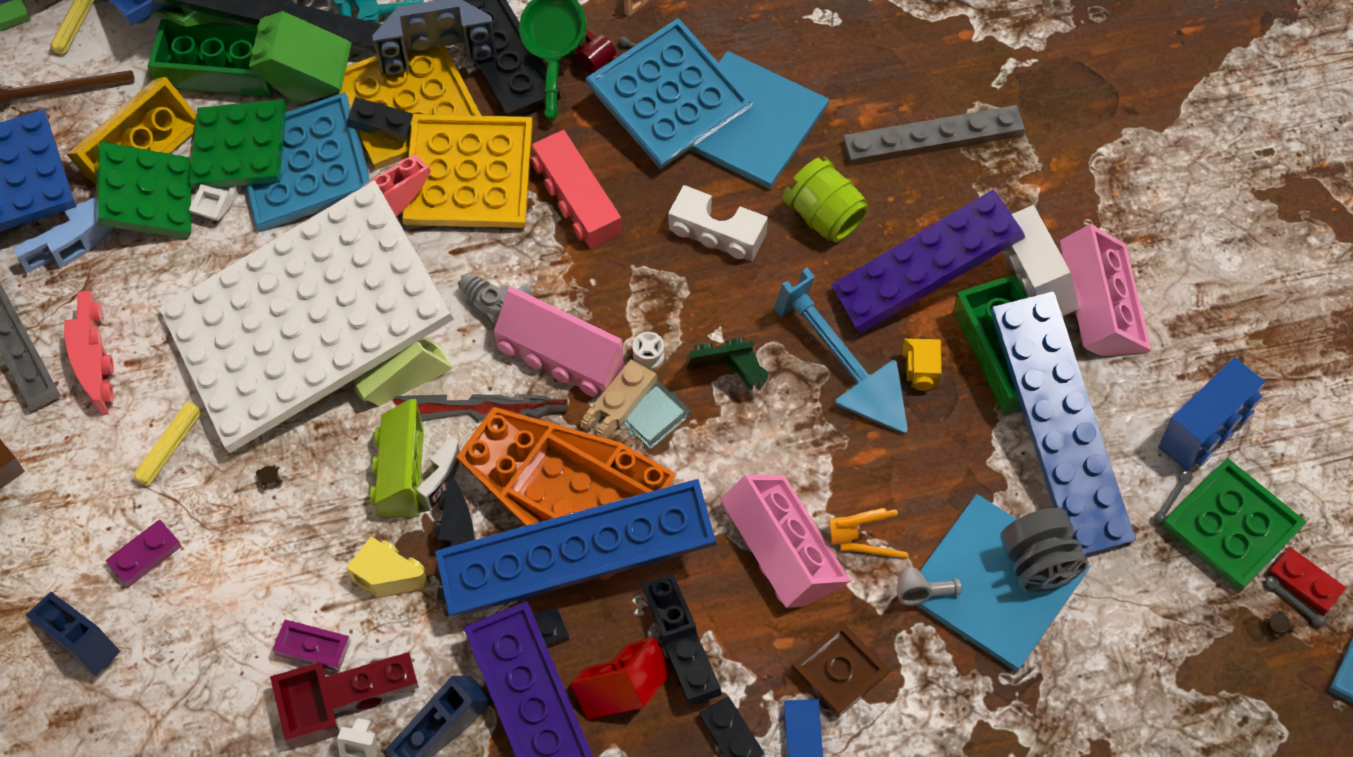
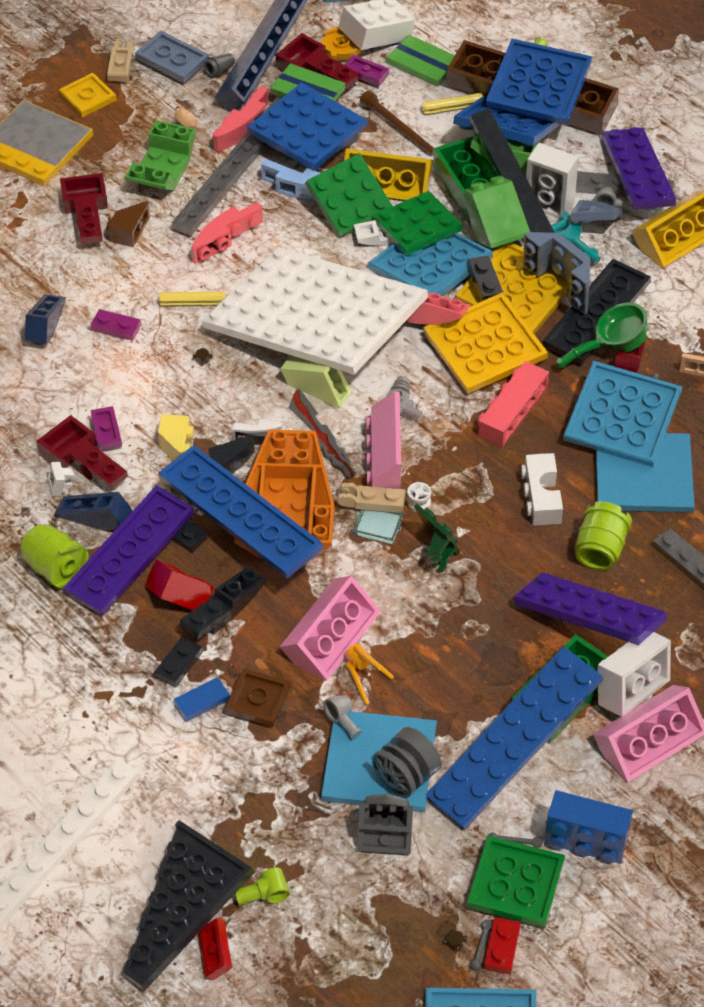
camera: 60 degrees right, 10 degrees down
lime slope [370,399,424,517] -> none
dark azure piece [774,268,908,434] -> none
yellow window [902,339,942,391] -> none
none -> dark grey piece [358,794,413,854]

